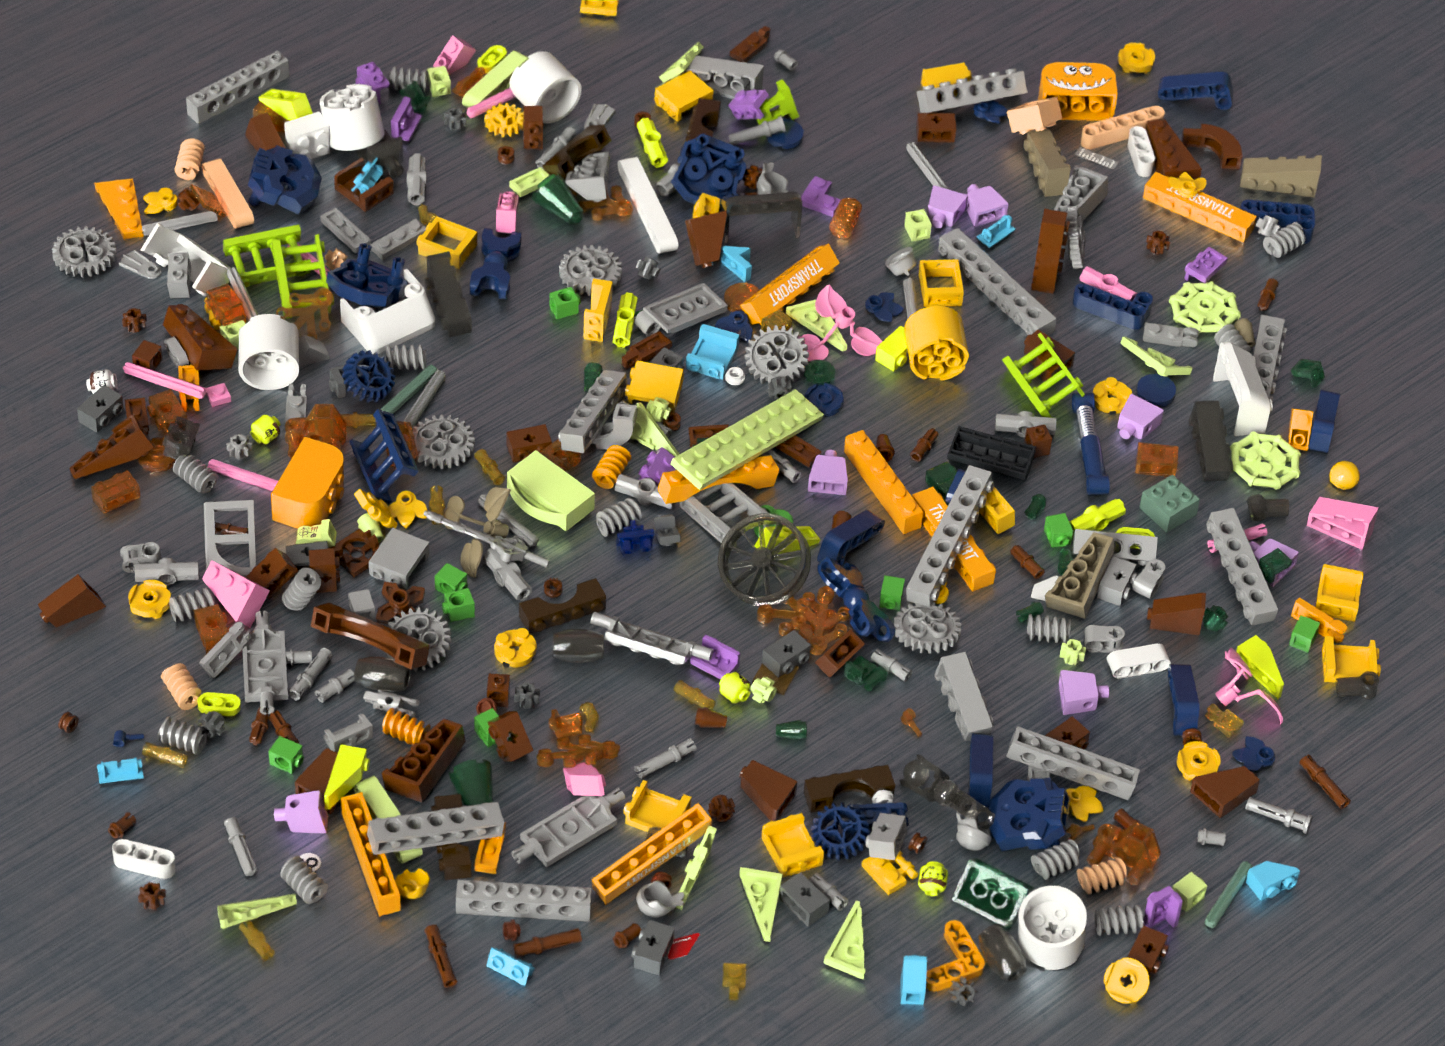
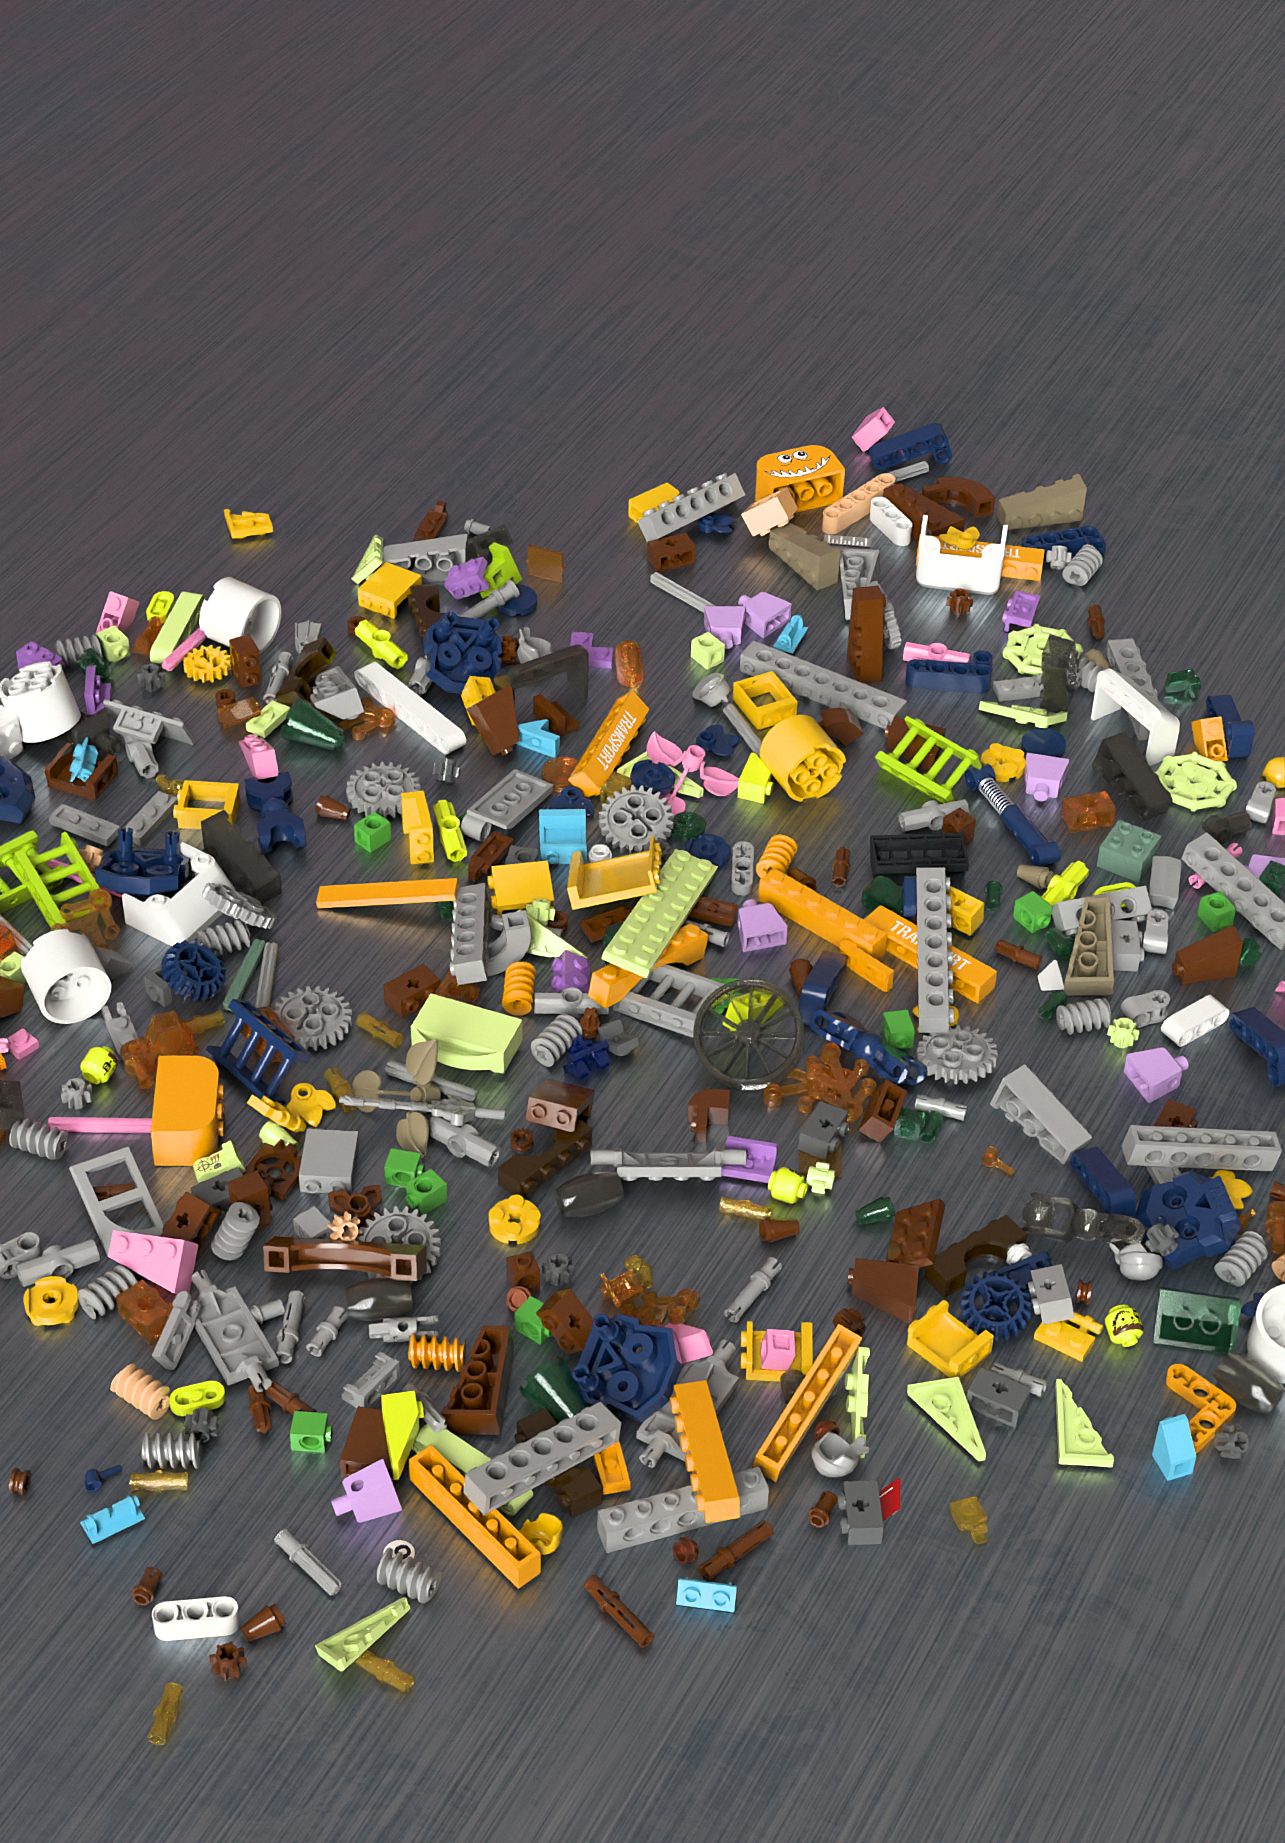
camera: 20 degrees left, 5 degrees down
yellow plate [1118,43,1155,73] -> none
none -> light grey bracket [103,700,196,745]
none -> clear yellow pin [147,1682,184,1746]
none -> light grey gear [202,882,277,929]
none -> clear orange piece [217,697,261,729]
none -> reddish brown cone [240,1604,286,1643]
none -> reddish brown cone [315,795,351,821]
none -> light orange tile [316,878,459,908]
none -> light nougat gear [327,1211,362,1241]
none -> light grey axle [402,1383,447,1432]
none -> clear smoke brick [468,524,513,561]
none -> clear orange piece [526,544,565,583]
none -> reddish brown panel [526,1078,595,1132]
none -> reddish brown panel [533,693,579,736]
none -> yellow panel [567,835,662,910]
none -> dark blue brick [572,1314,683,1423]
none -> reddish brown axle [580,1007,600,1040]
none -> dark blue tile [630,759,675,796]
none -> light orange brick [670,1380,740,1523]
none -> reddish brown brick [687,1089,730,1143]
none -> light grey beam [731,841,754,896]
none -> light orange piece [756,834,798,879]
none -> bright pink brick [760,1329,795,1371]
none -> reddish brown brick [818,708,864,746]
none -> light orange hinge [839,939,894,992]
none -> bright pink slope [852,407,895,452]
none -> light grey axle [876,461,929,483]
none -> reddish brown plate [886,1198,945,1268]
none -> white windscreen [916,515,1008,595]
none -> dark tan cone [1017,864,1054,889]
none -> clear smoke wedge [1040,634,1082,713]
none -> dark grey gear [1145,1223,1179,1256]
none -> light grey piece [1149,856,1182,909]
none -> bright green brick [1197,891,1236,932]
none -> light grey piece [1244,781,1276,824]

